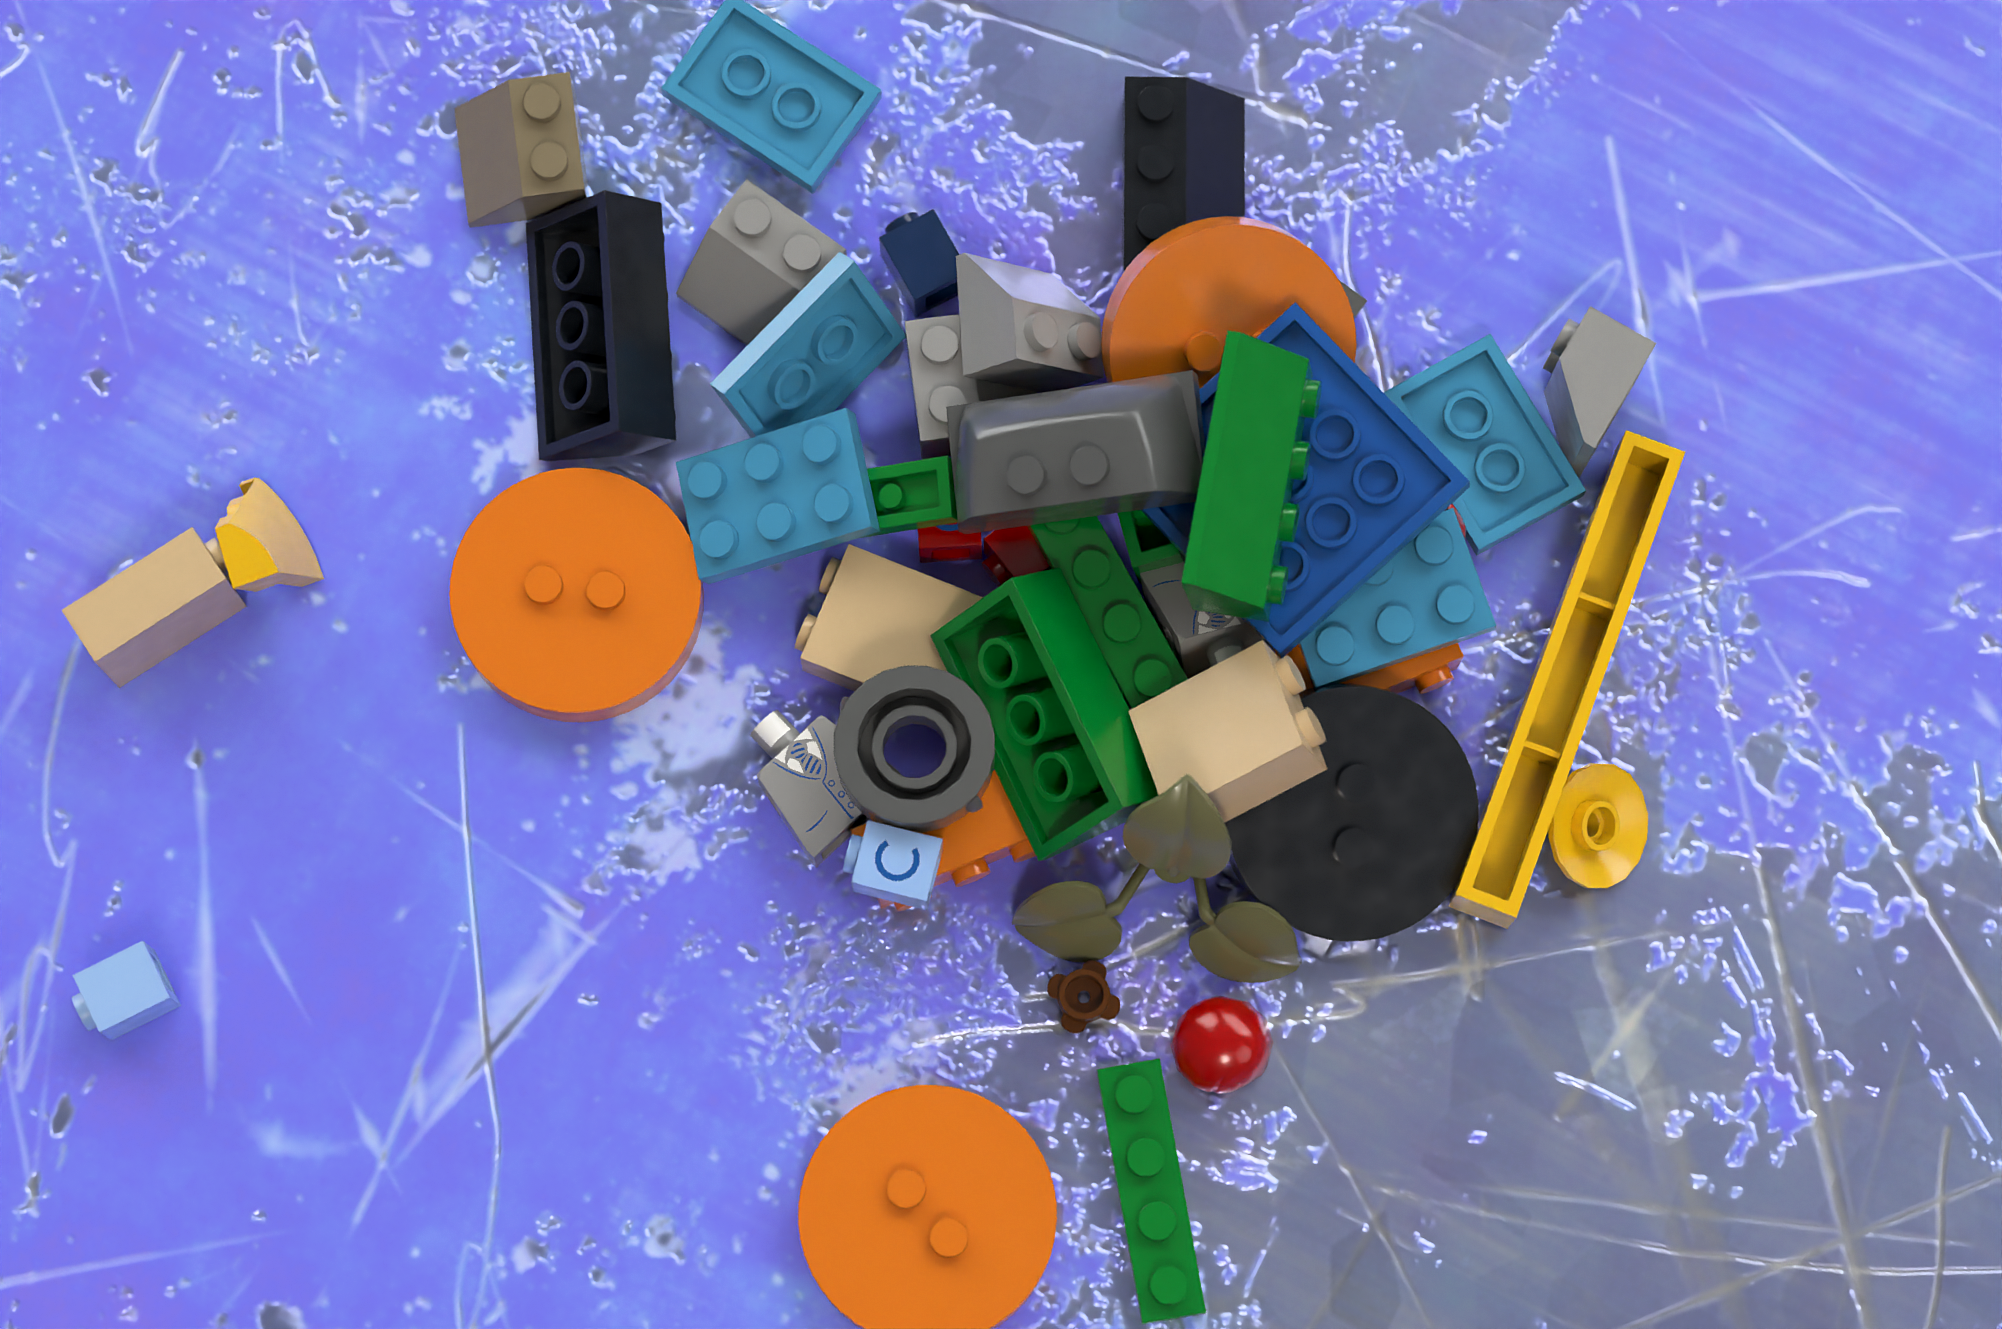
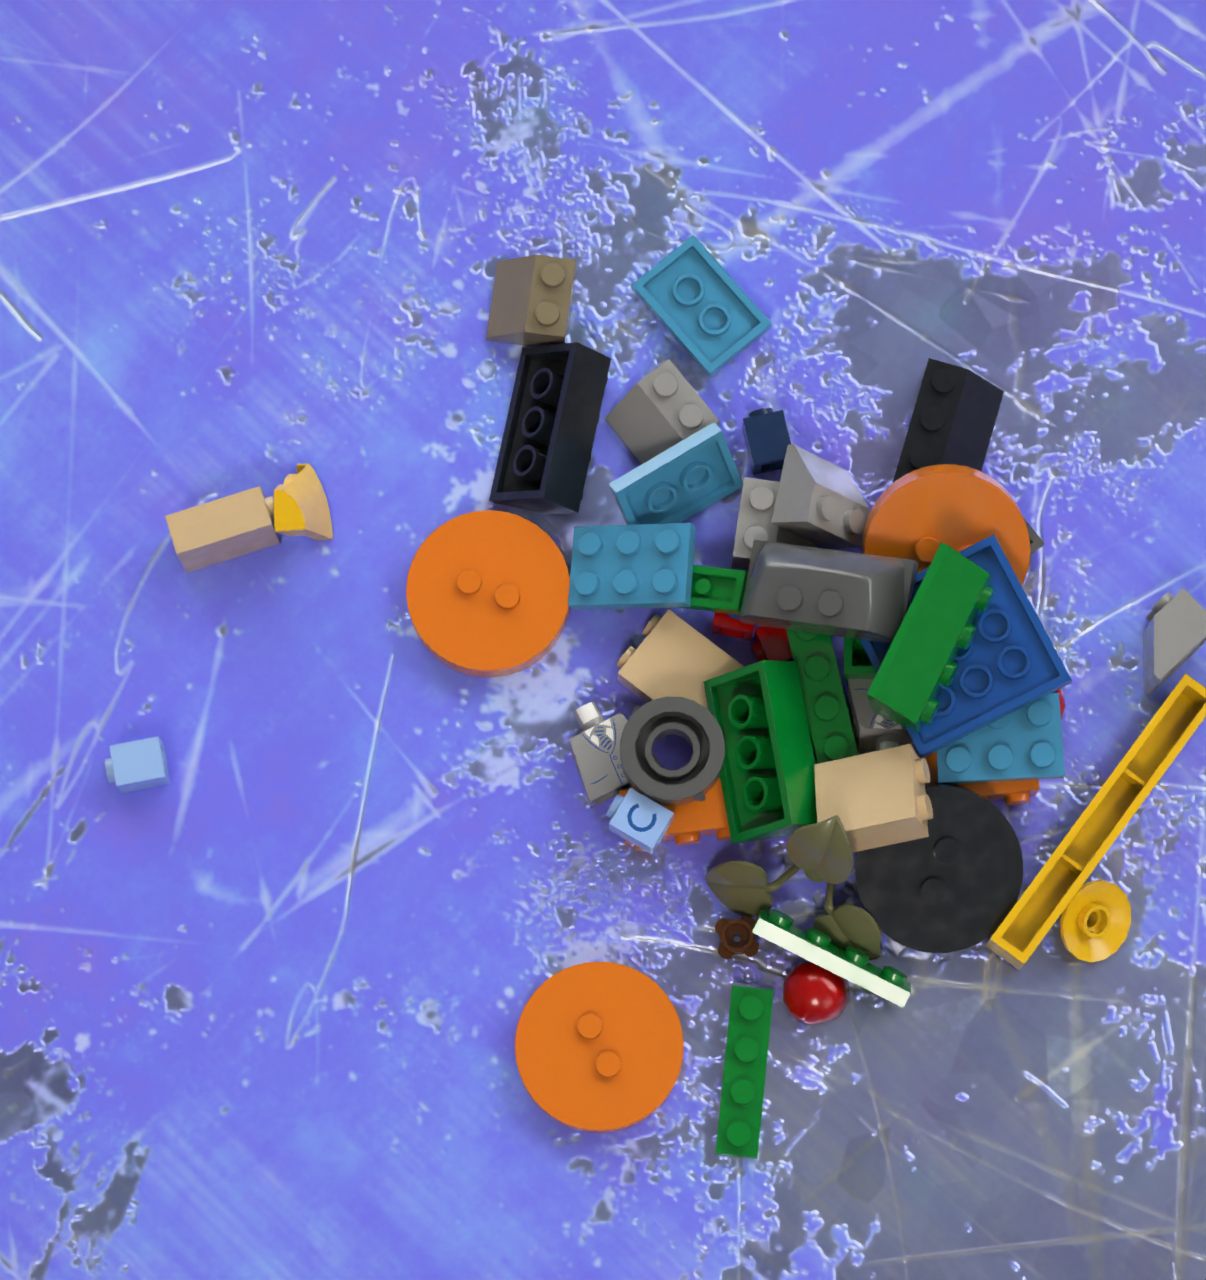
camera: 20 degrees right, 0 degrees up
dark azure plate [1384,334,1586,556] -> none
none -> plate [752,909,911,1007]

